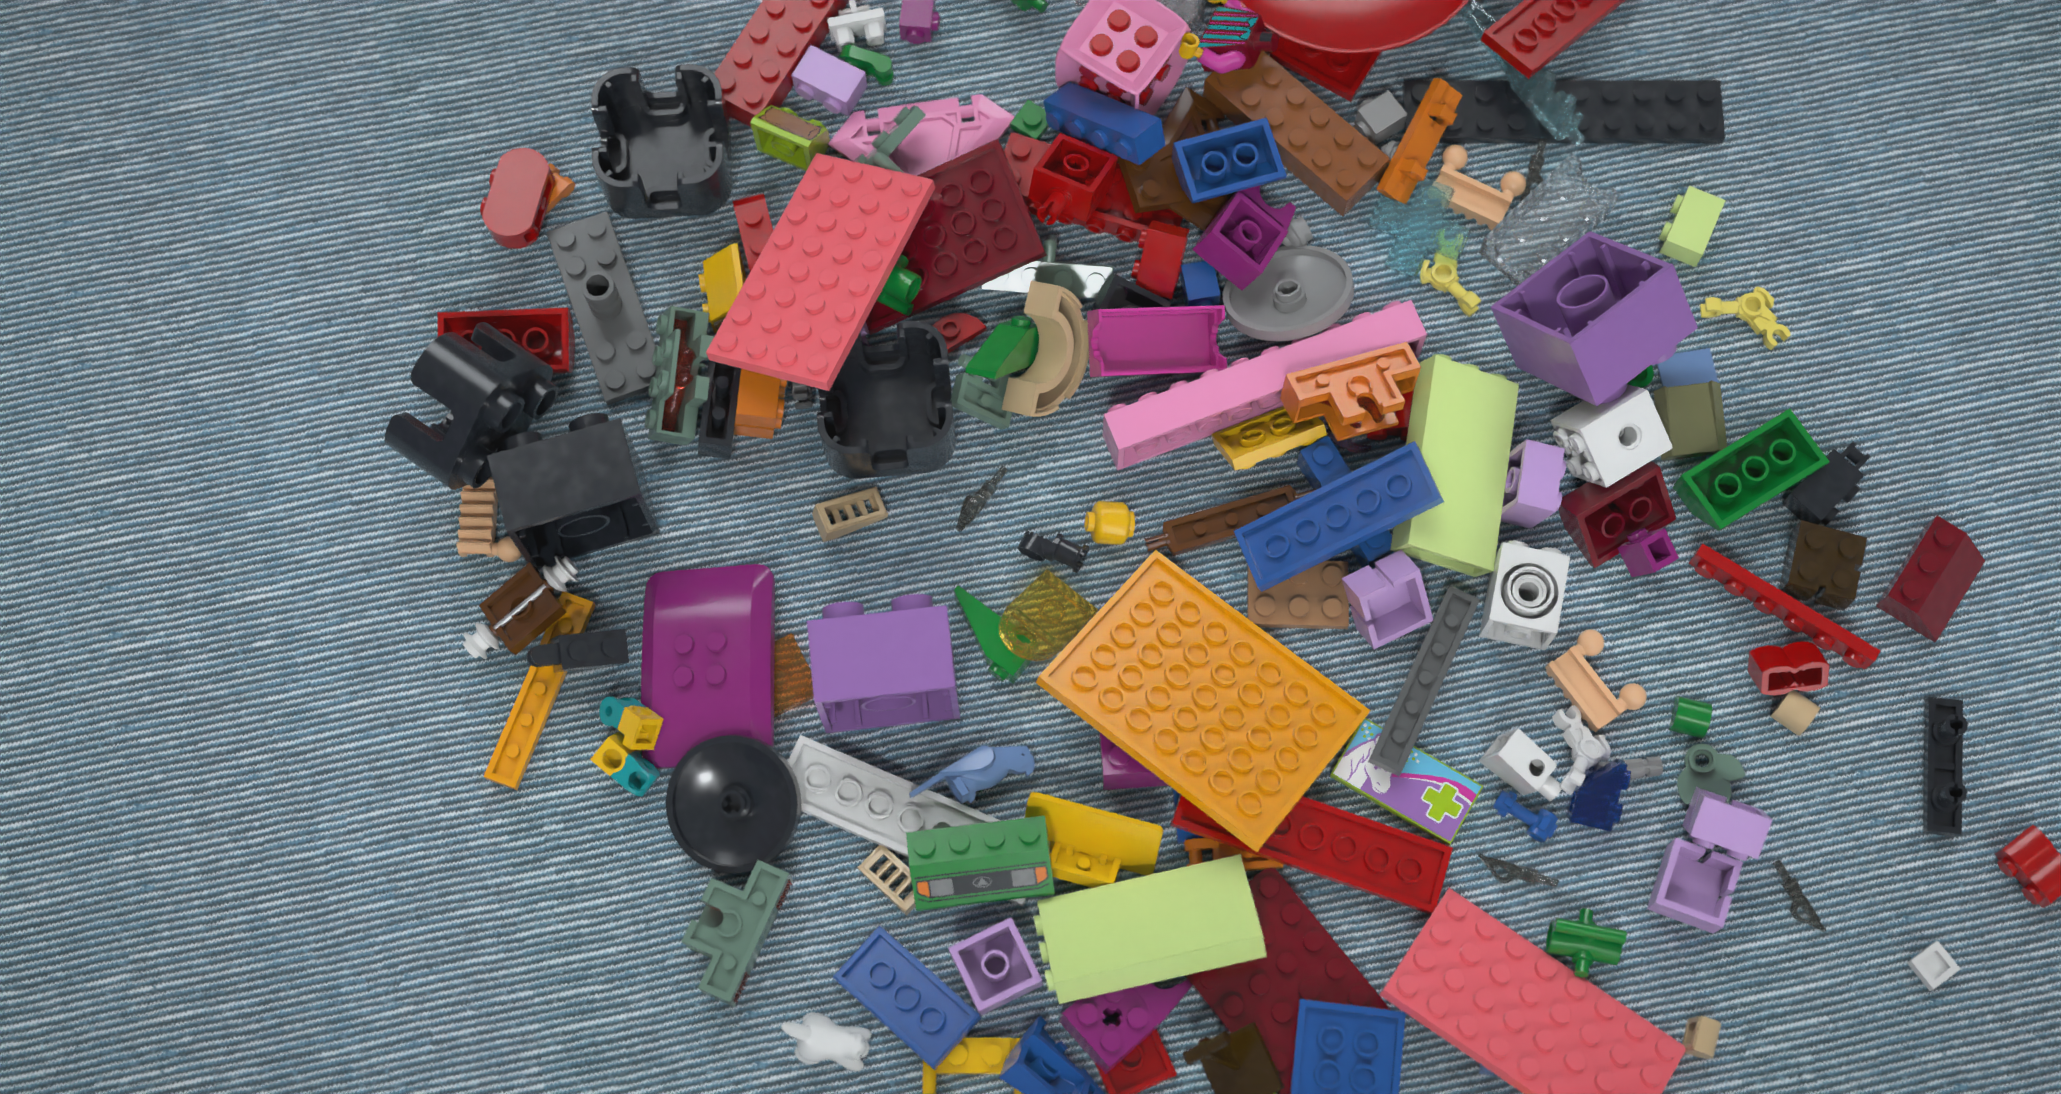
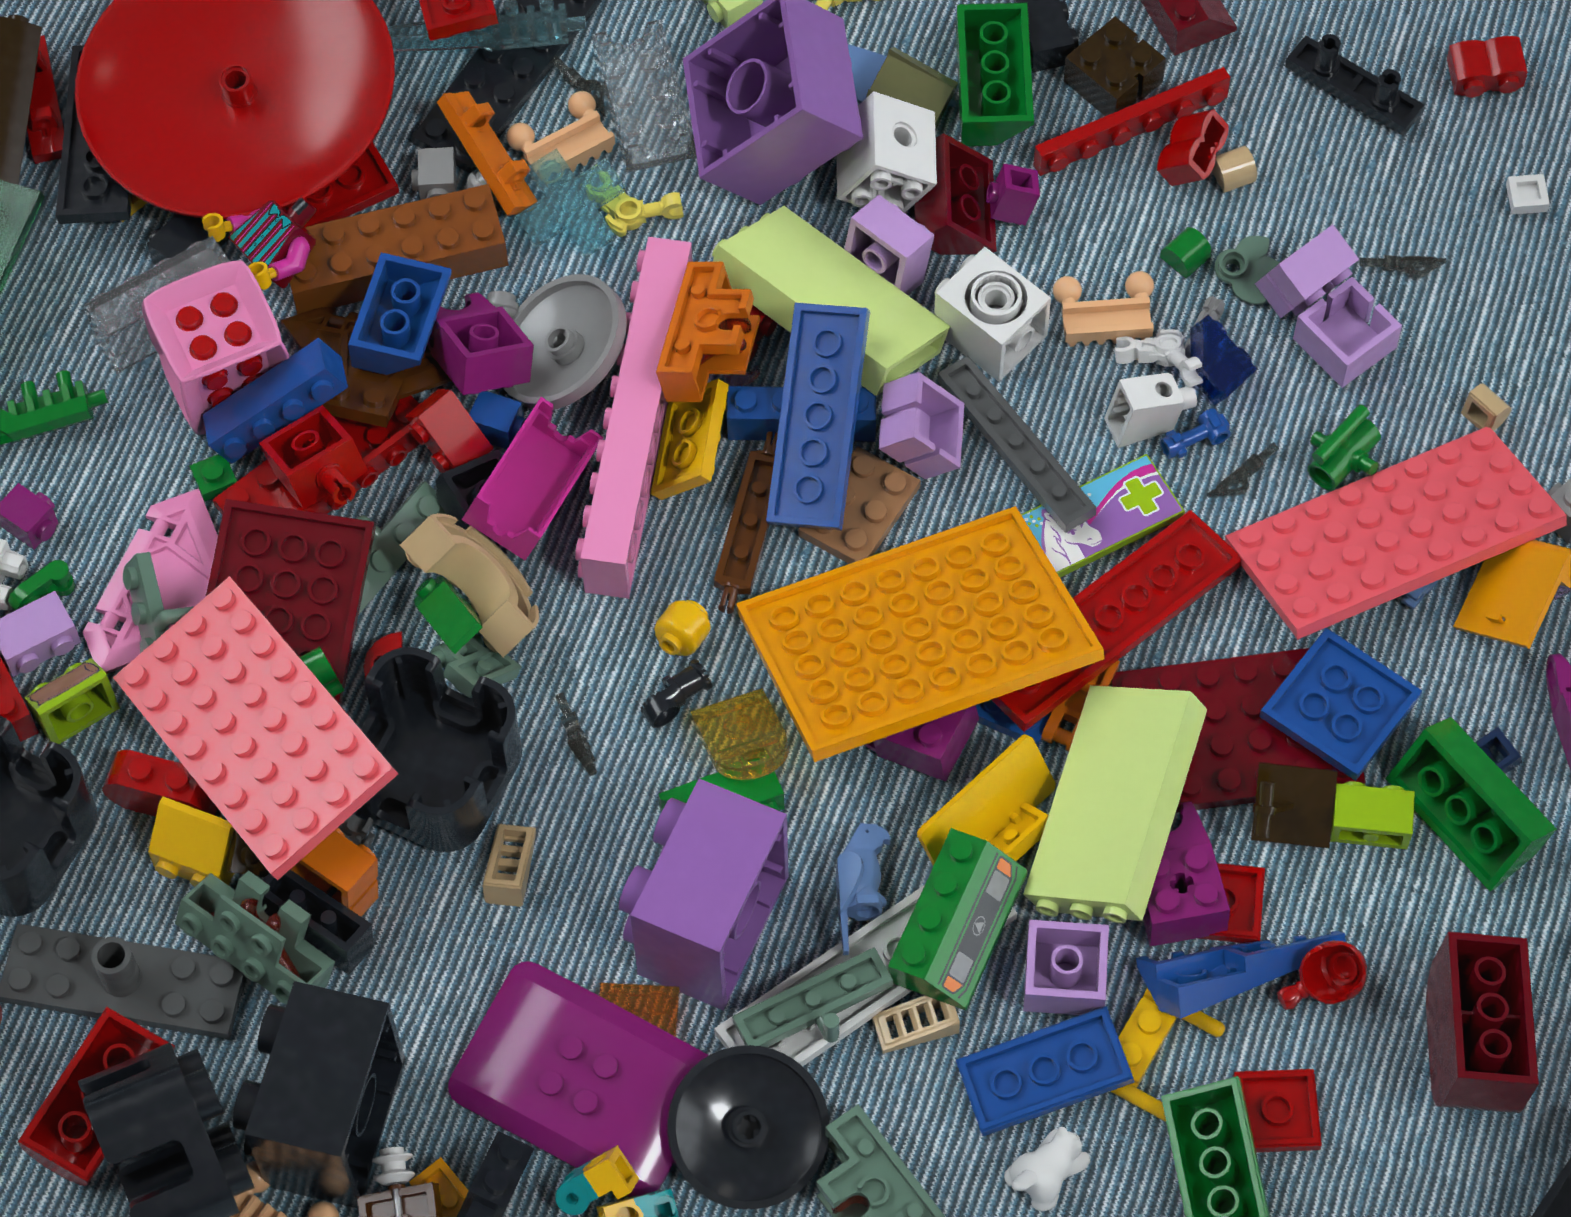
camera: 60 degrees left, 10 degrees down
none -> sand green plate [732,947,893,1047]

